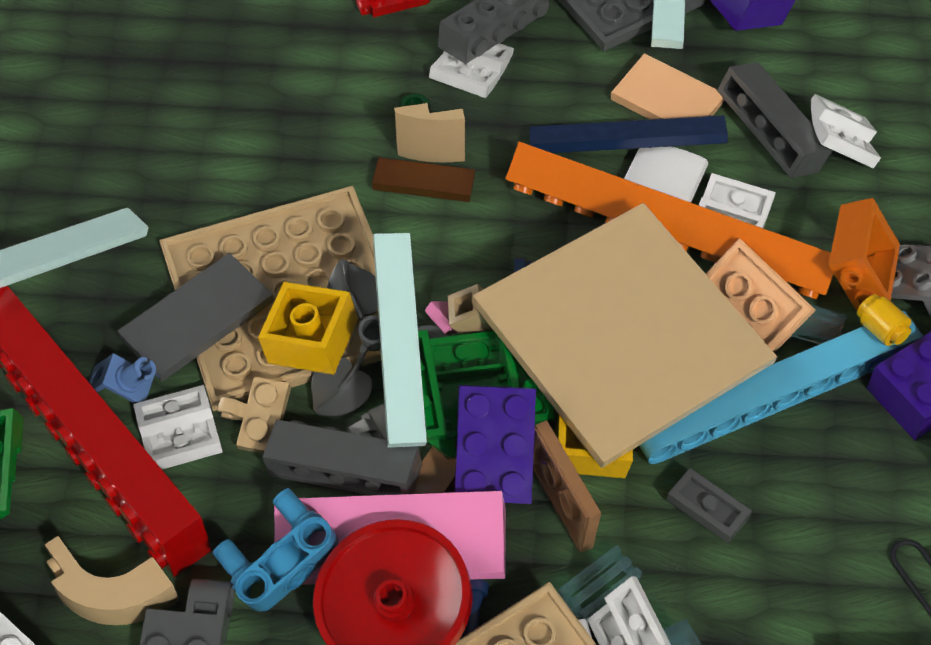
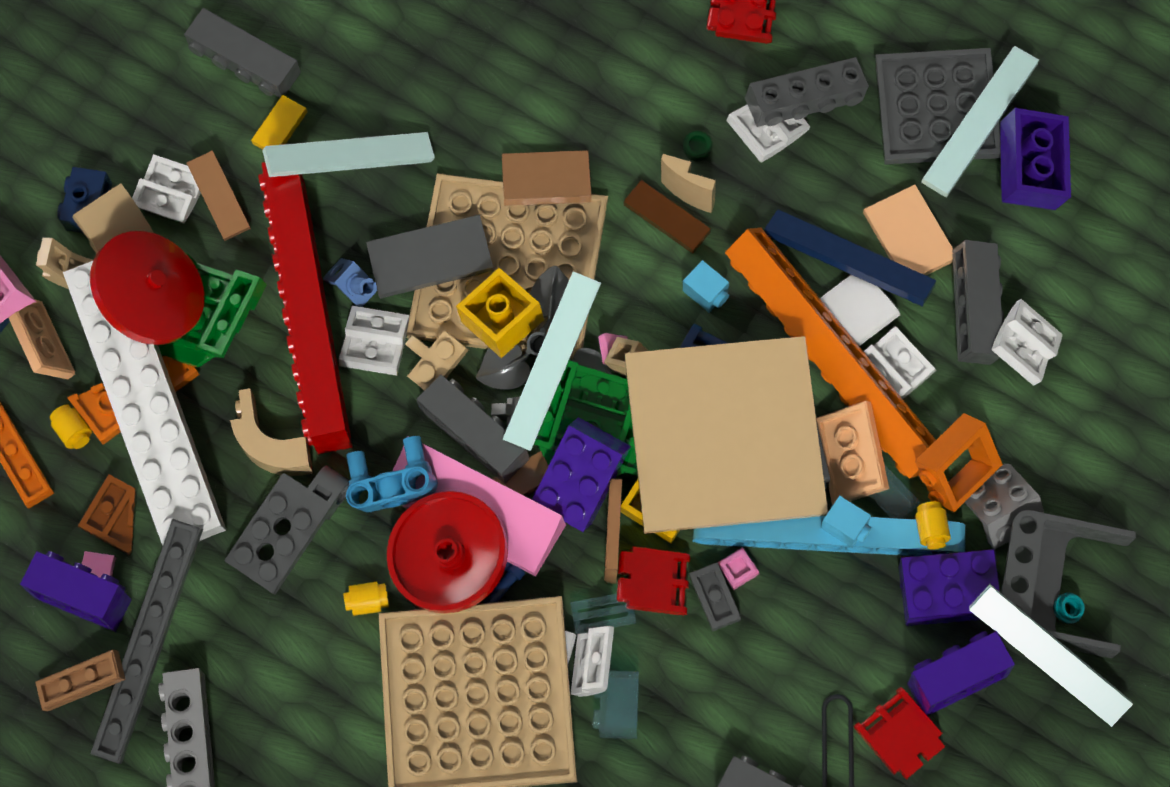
camera: 35 degrees right, 15 degrees up
none -> medium nougat tile [502,150,591,206]
none -> red plate [617,546,690,615]
none -> medium azure brick [683,260,729,313]
none -> bright pink tile [718,547,759,590]
none -> medium azure brick [821,495,872,548]

